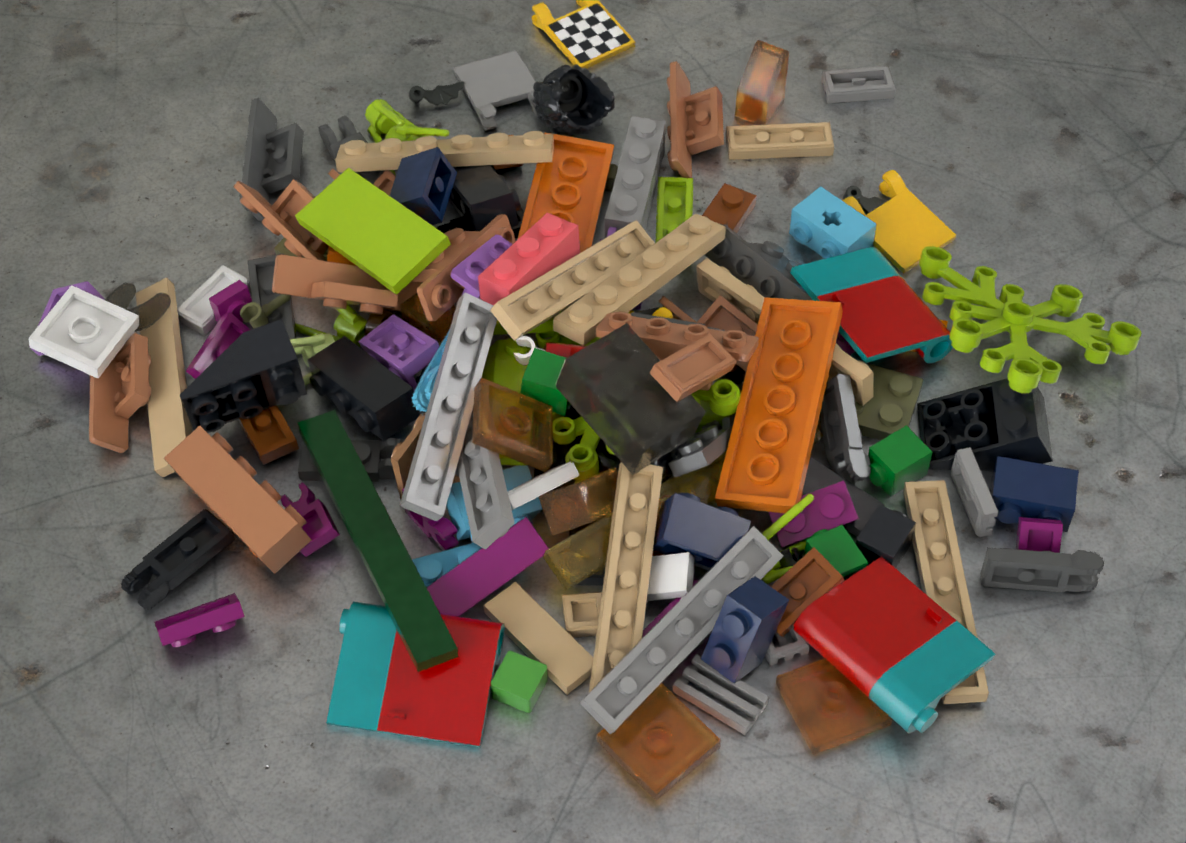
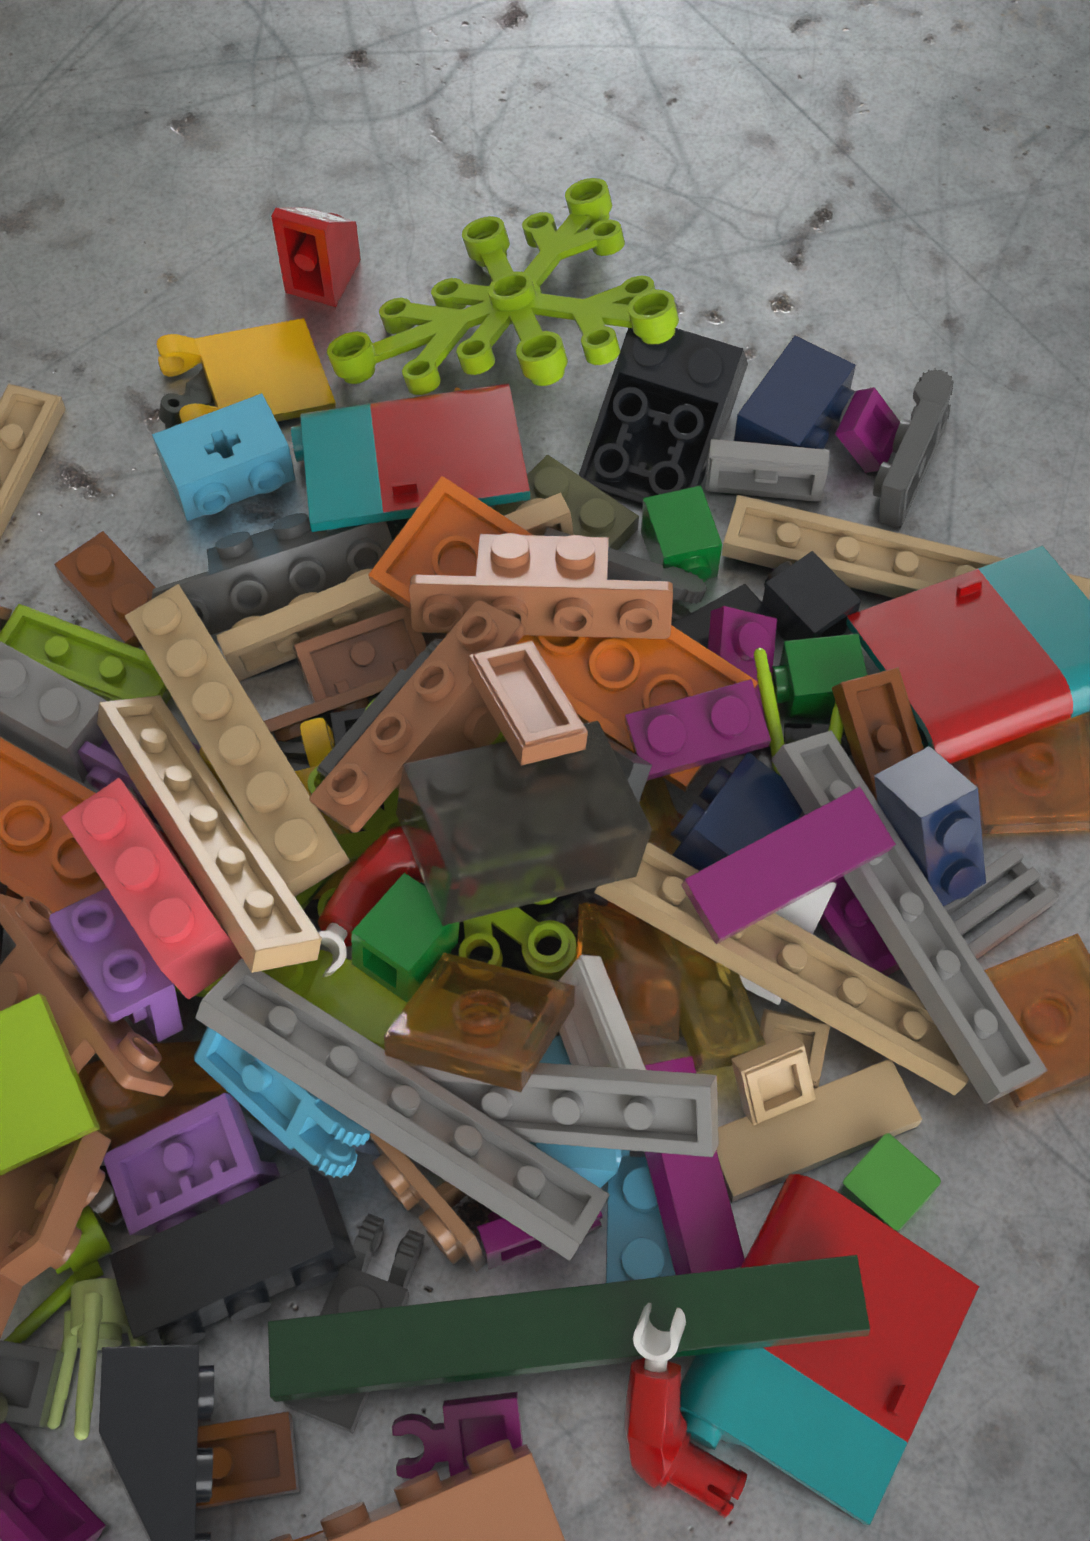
camera: 70 degrees left, 10 degrees up
none -> red slope [271,207,361,308]
none -> nougat bracket [409,533,673,639]
none -> red arm [624,1303,747,1518]
none -> magenta plate [625,679,771,781]
none -> magenta tile [681,786,896,944]
none -> tan tile [731,1033,816,1126]

